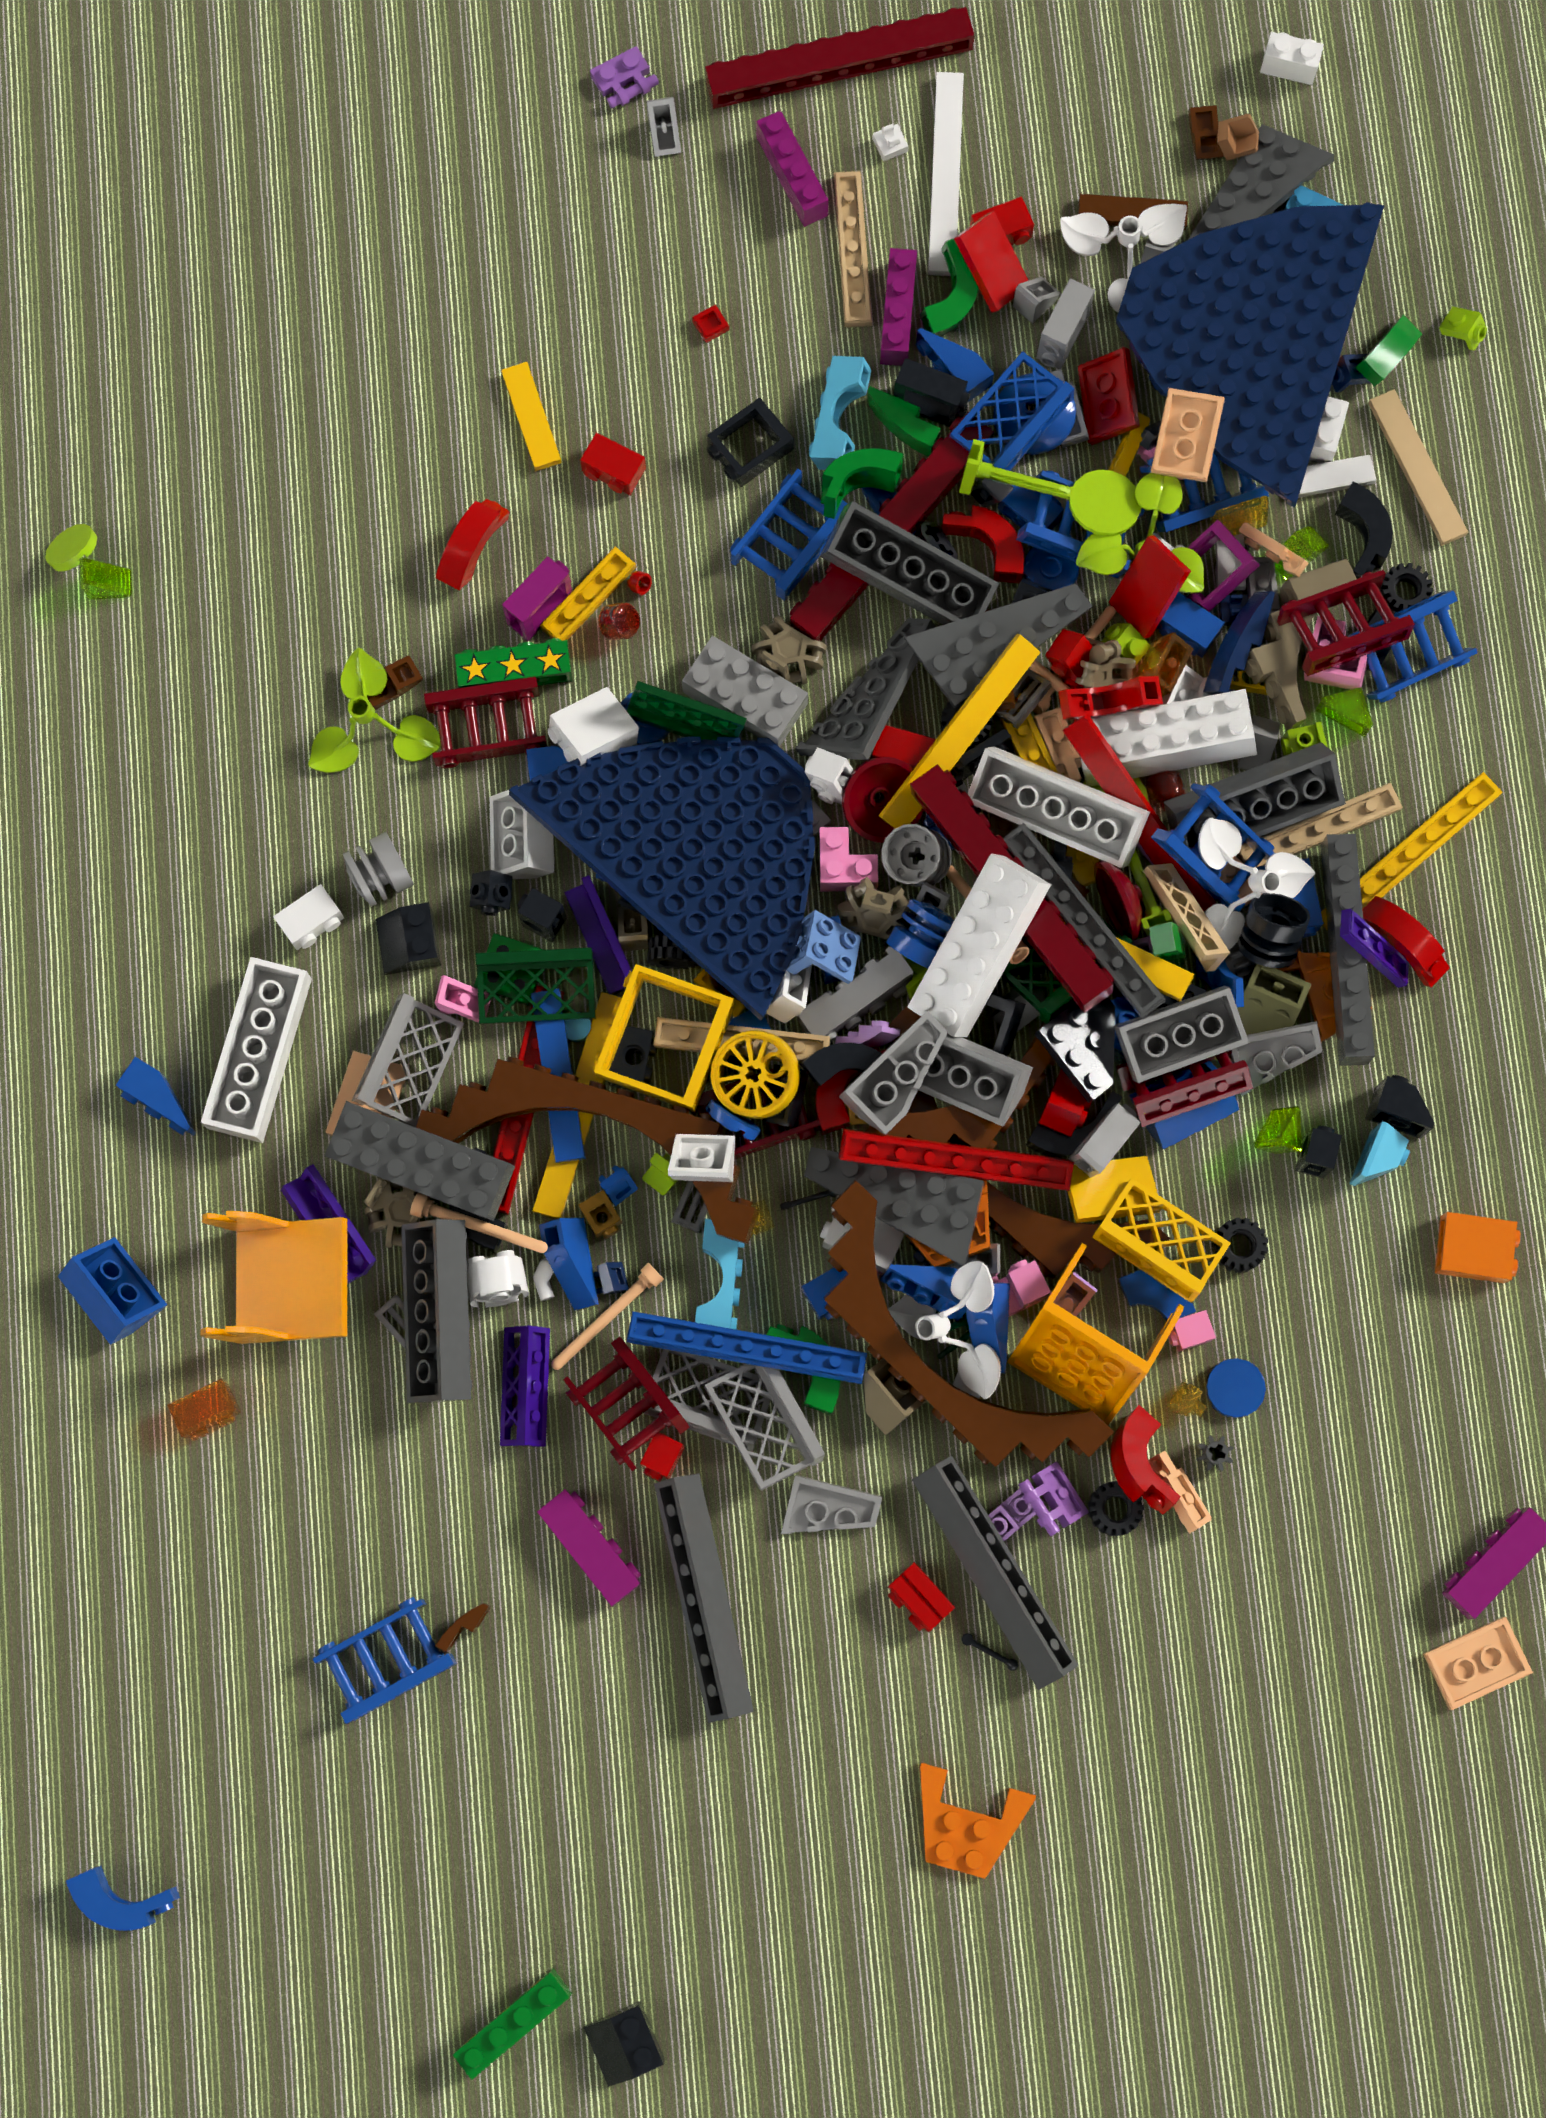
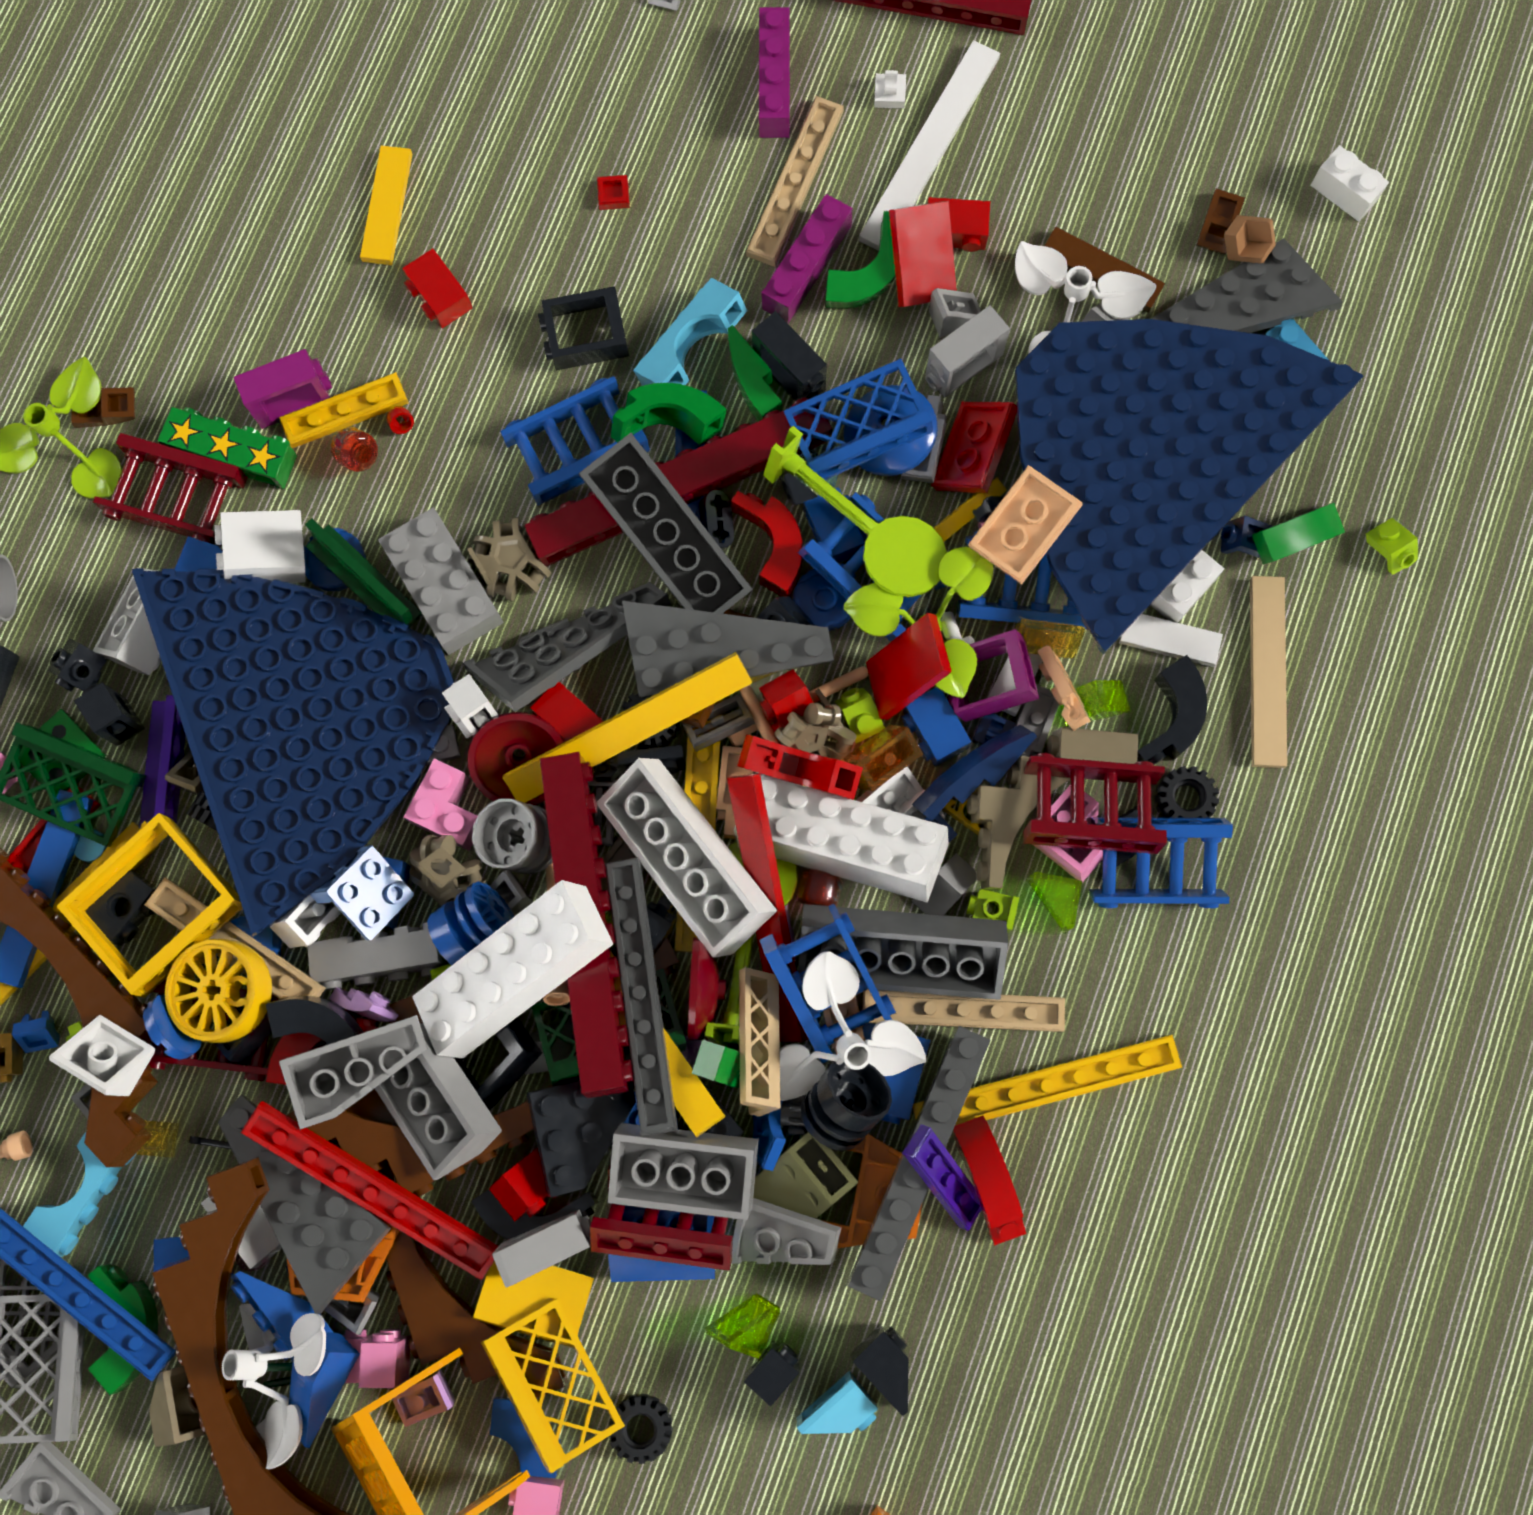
camera: 30 degrees right, 0 degrees up
red arch [435,499,510,591] -> none
blue slope [916,328,994,403] -> none

